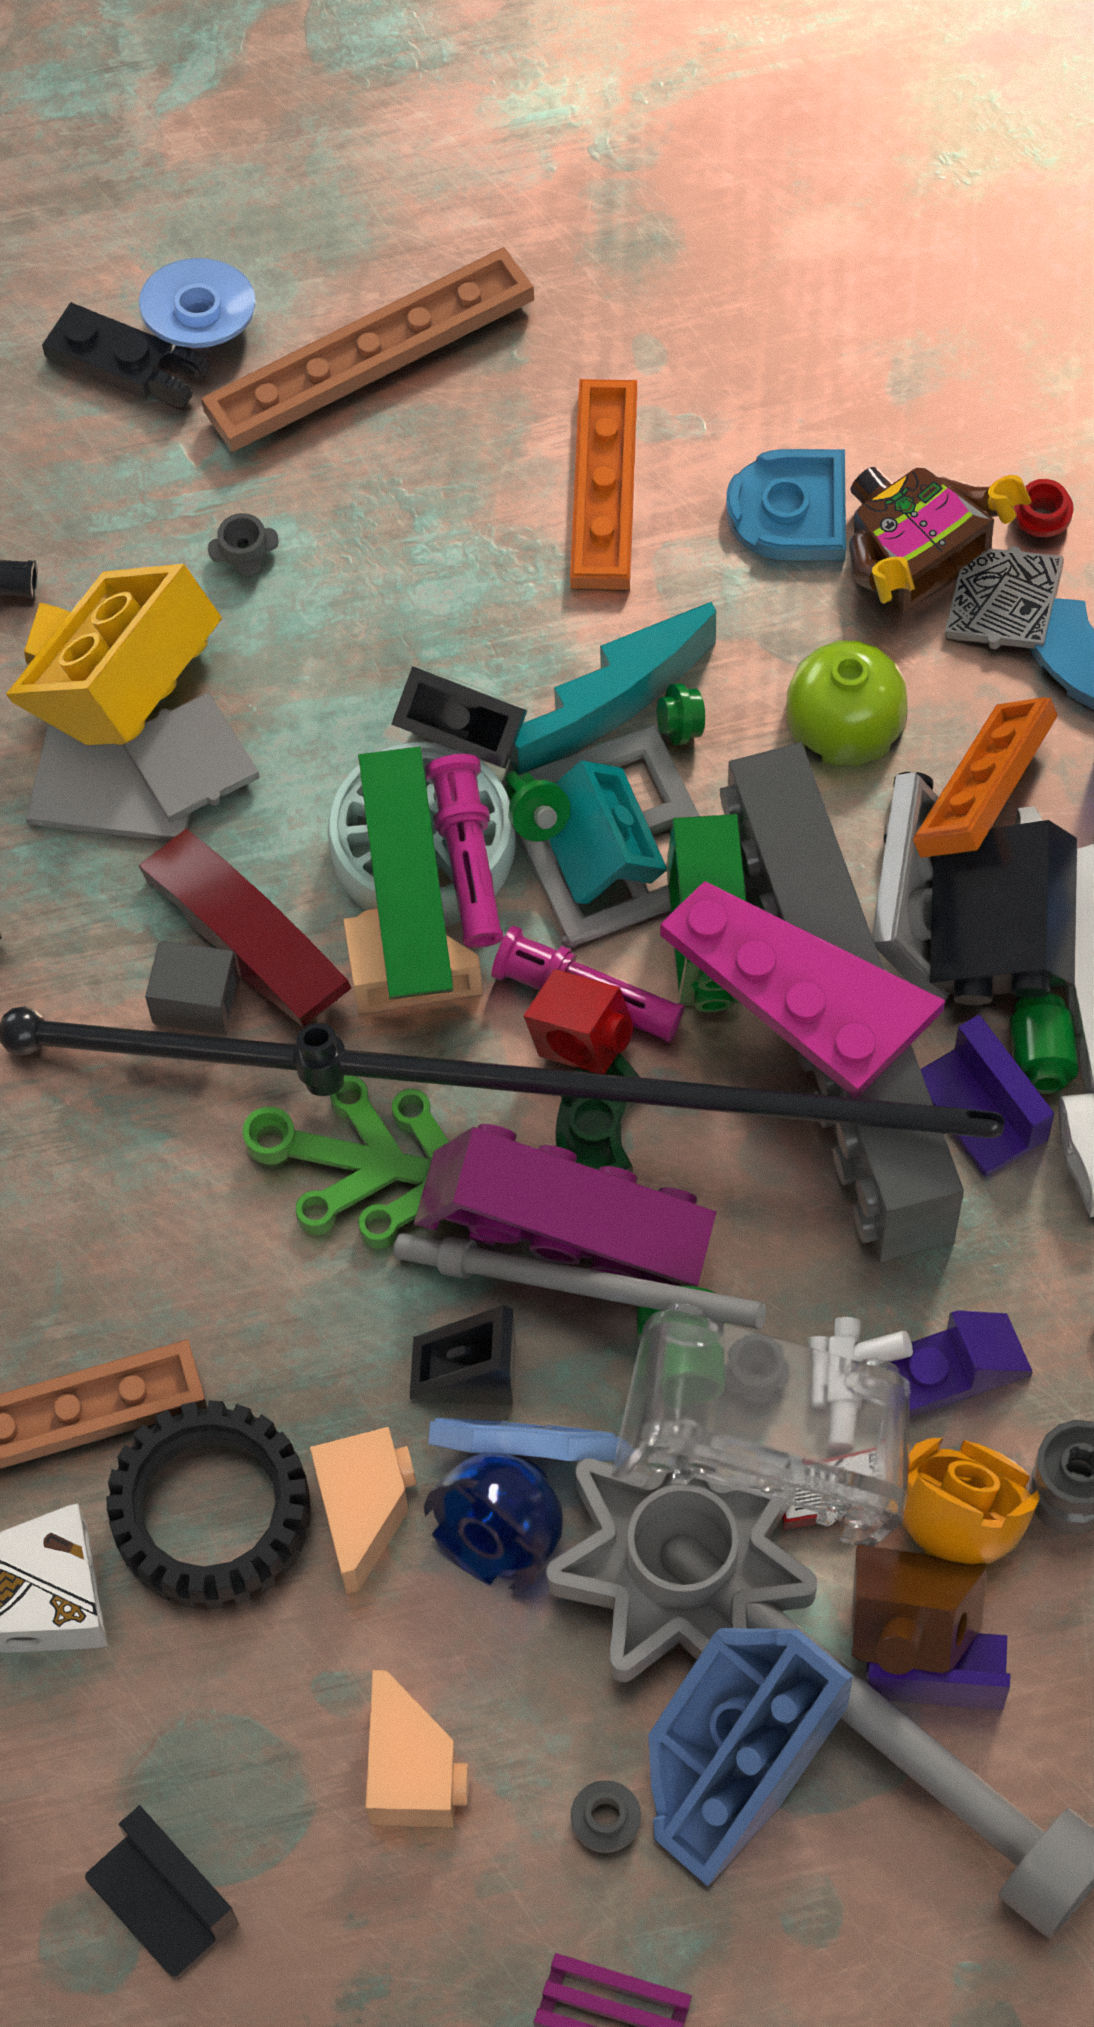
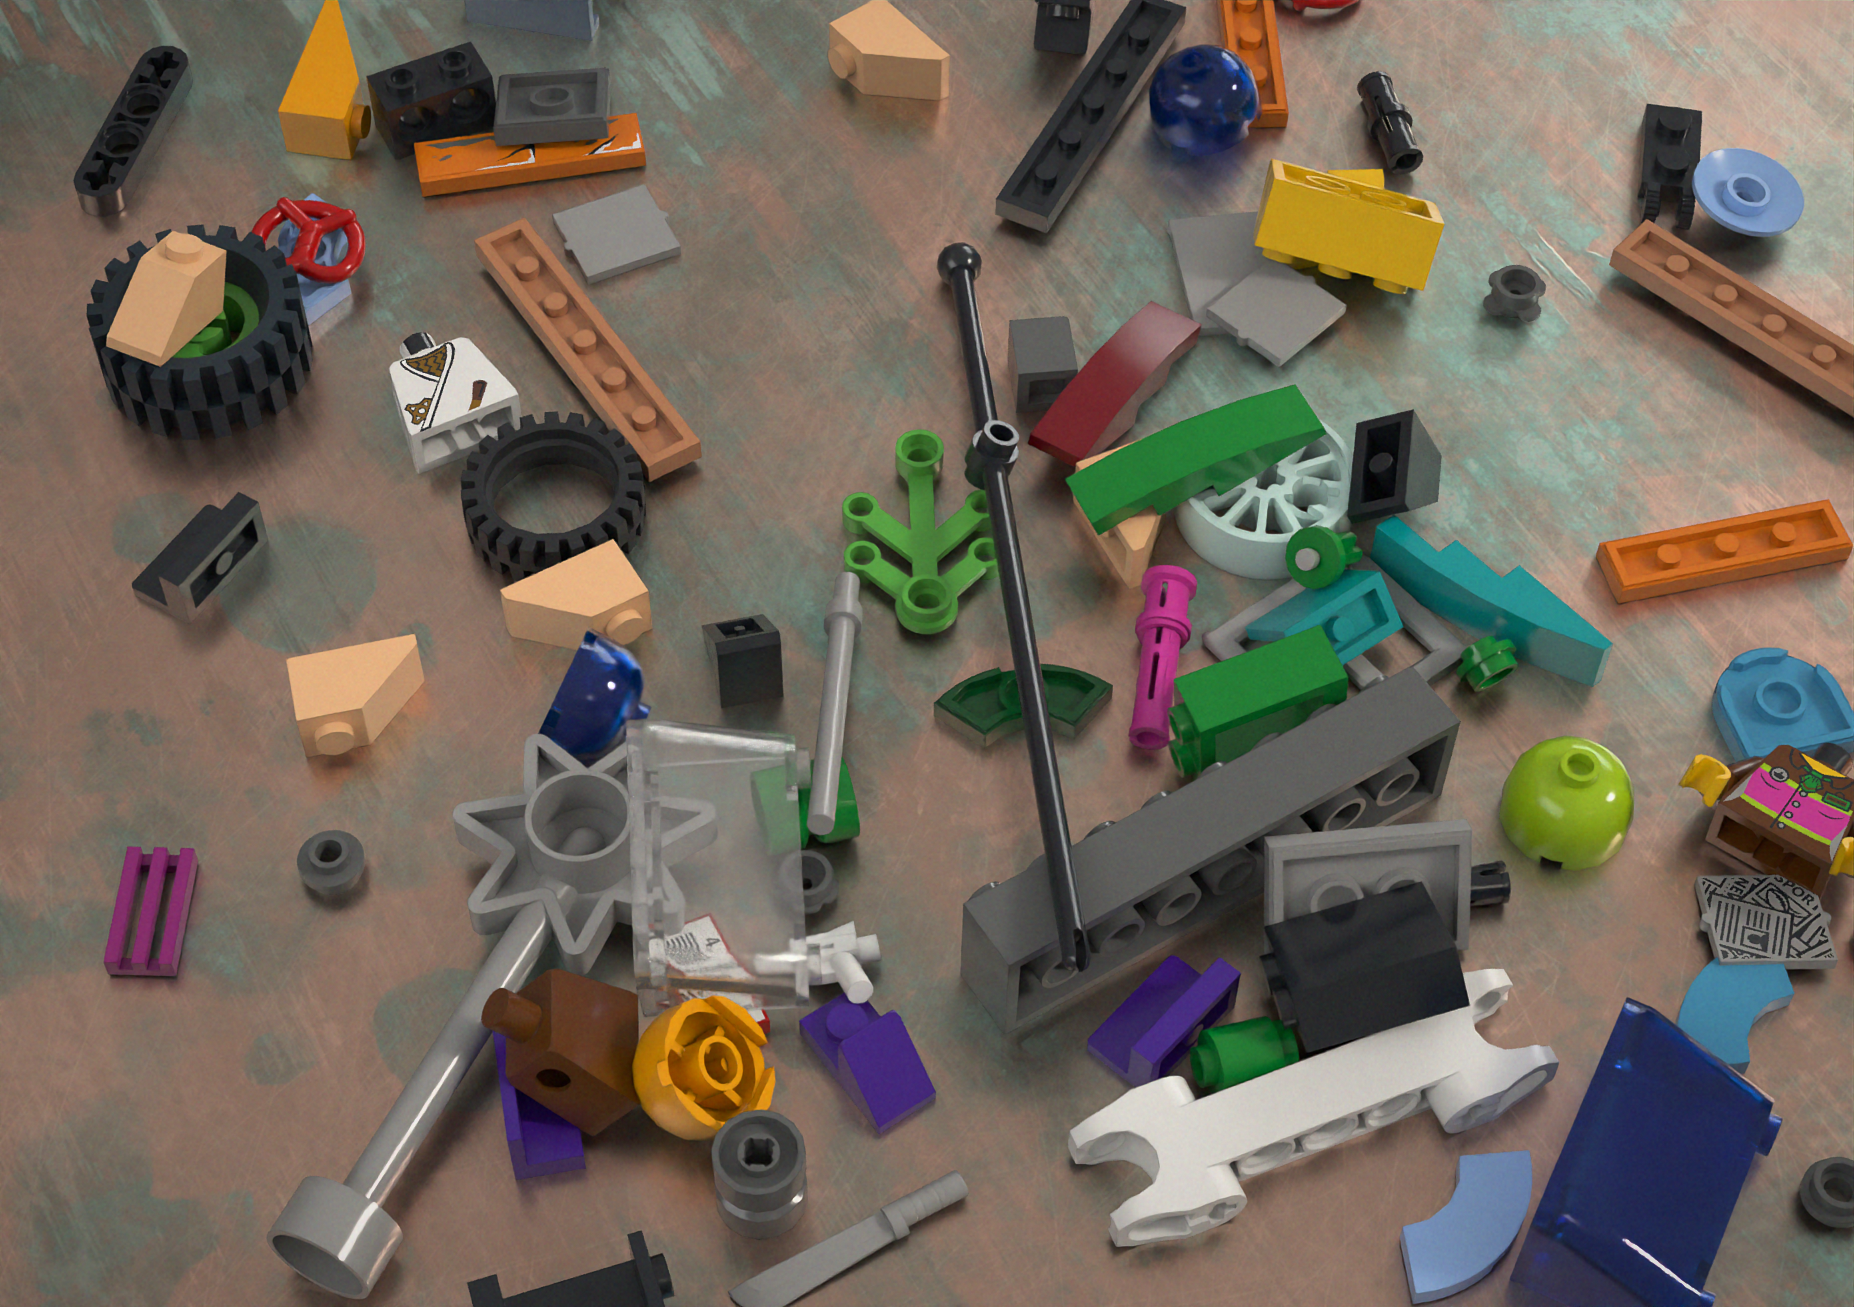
camera: 70 degrees right, 10 degrees down
magenta wedge [413,1124,717,1287] -> none
dark pink pin [424,754,504,948] -> none
light blue tile [428,1418,620,1461] -> none
red brick [523,969,634,1074] -> none
medium blue wedge [648,1628,853,1886] -> none
dark pink wing [660,881,946,1098] -> none
orange tile [913,697,1058,858] -> none

